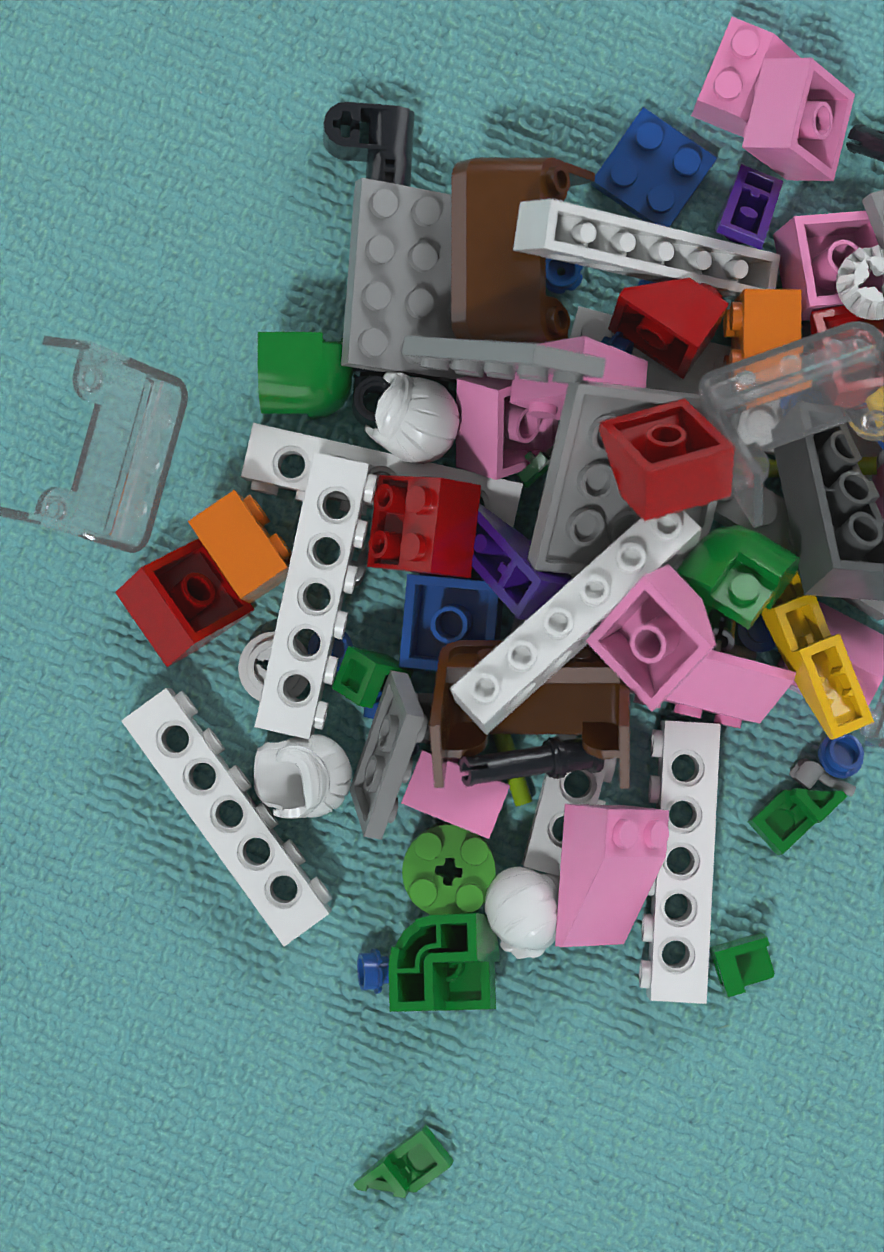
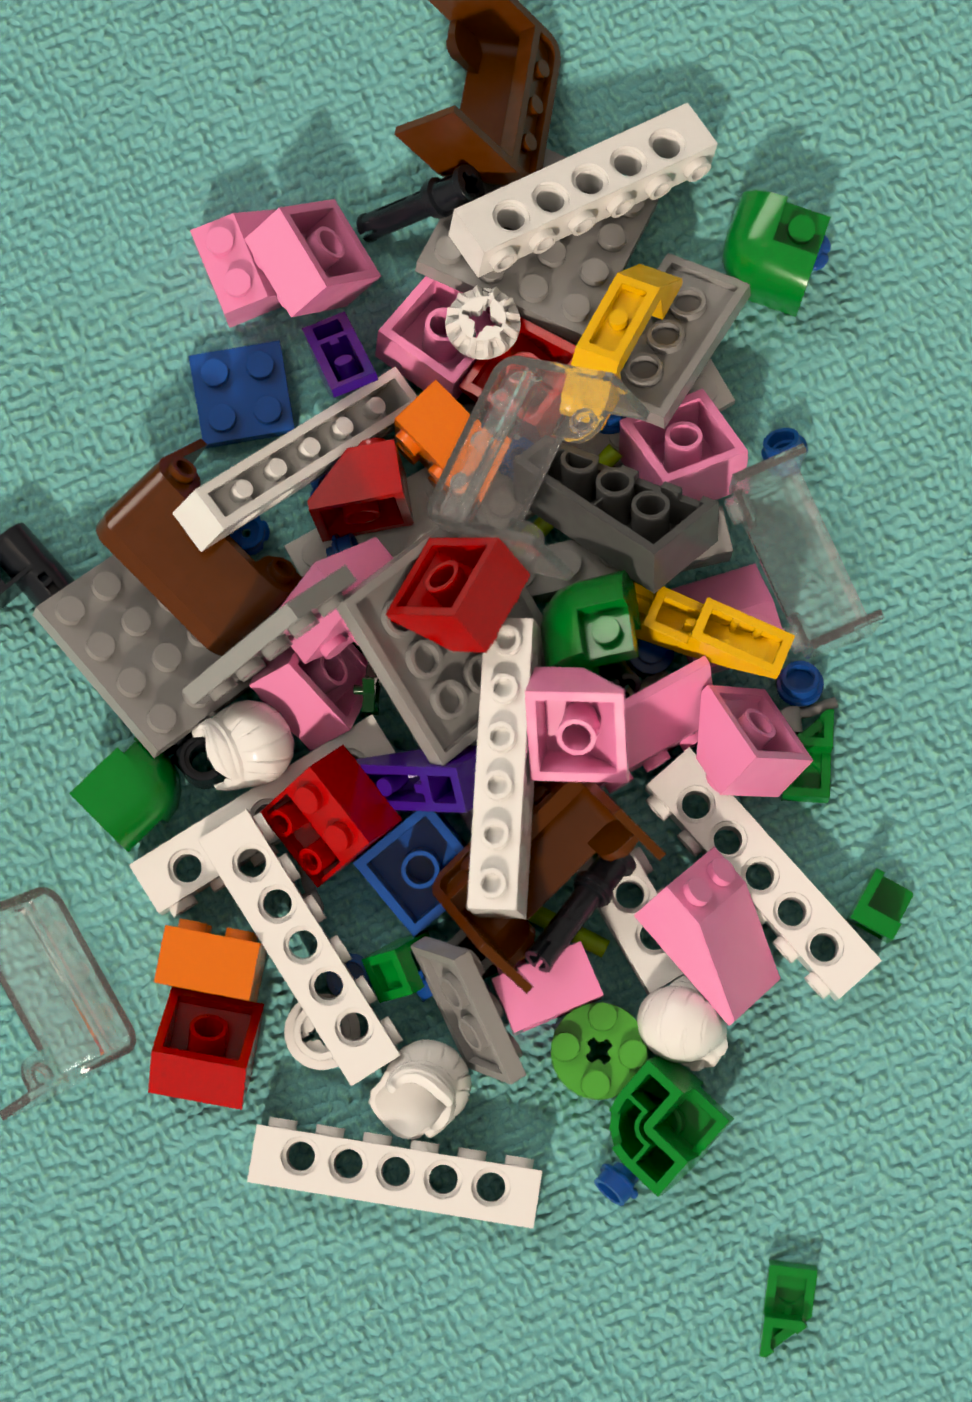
camera: 45 degrees left, 5 degrees down
none -> bright pink slope [696,685,814,797]

